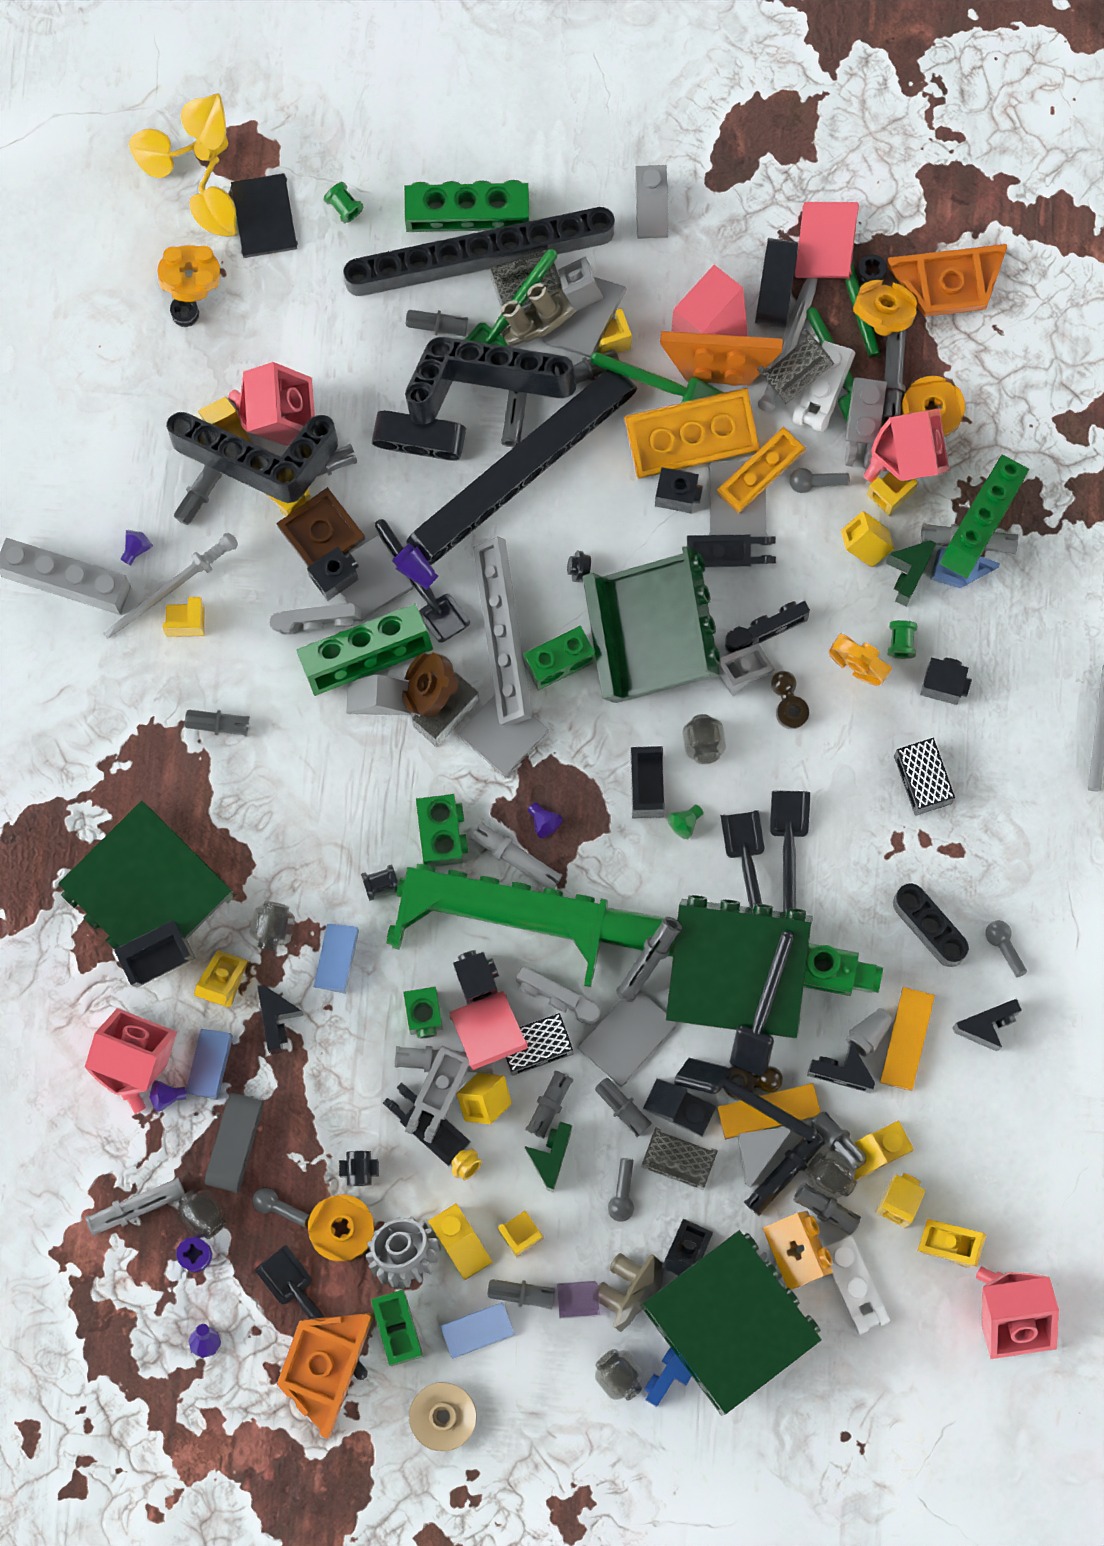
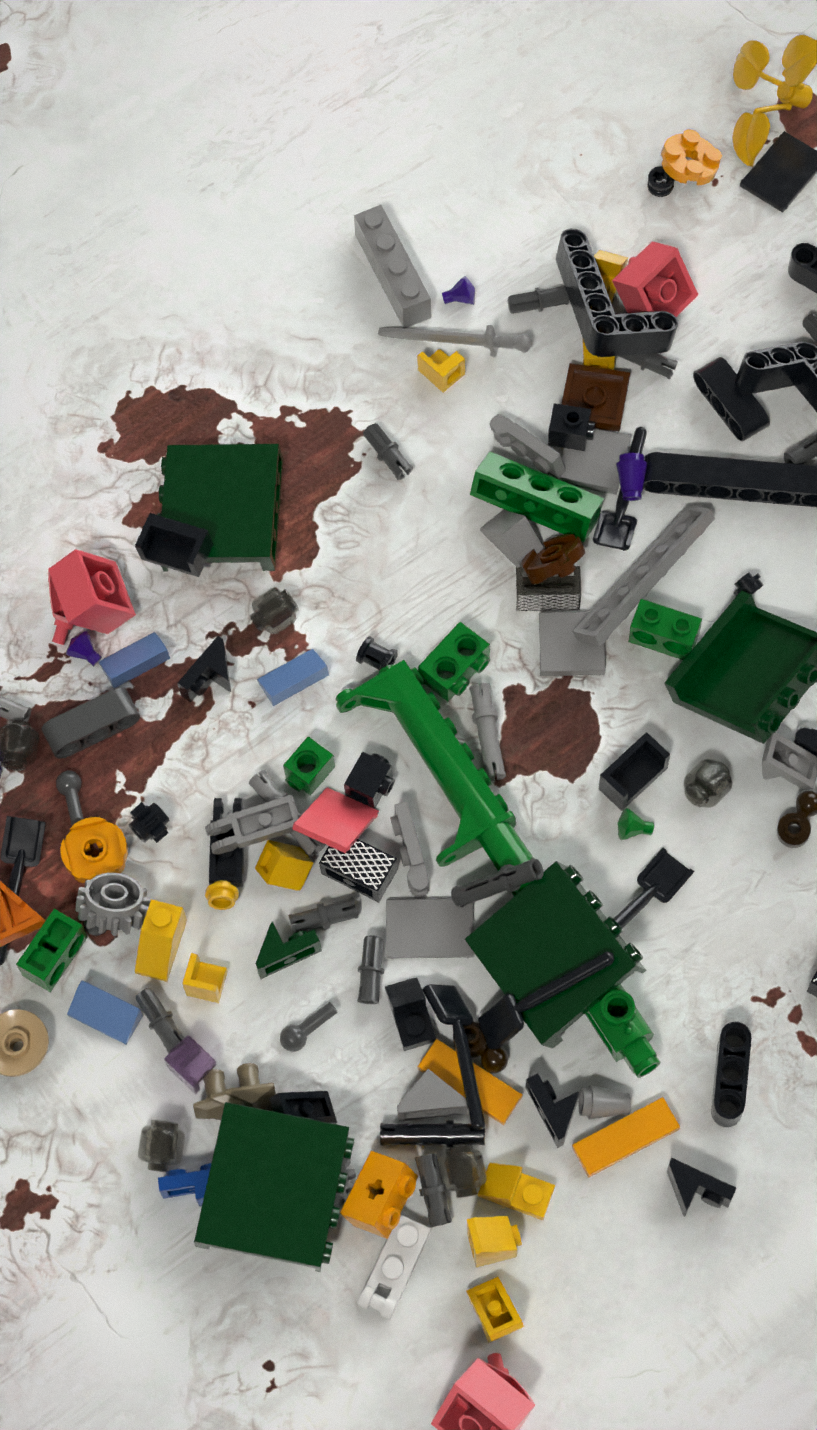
camera: 50 degrees right, 10 degrees down
yellow slope [194,950,248,1007] -> none
dark purple rock [528,802,563,839] -> none
clear smoke panel [641,1127,718,1190] -> none
black piece [770,790,810,912] -> none
dark grey axle [811,1111,866,1170] -> none
dark grey bar [985,920,1027,978] -> none

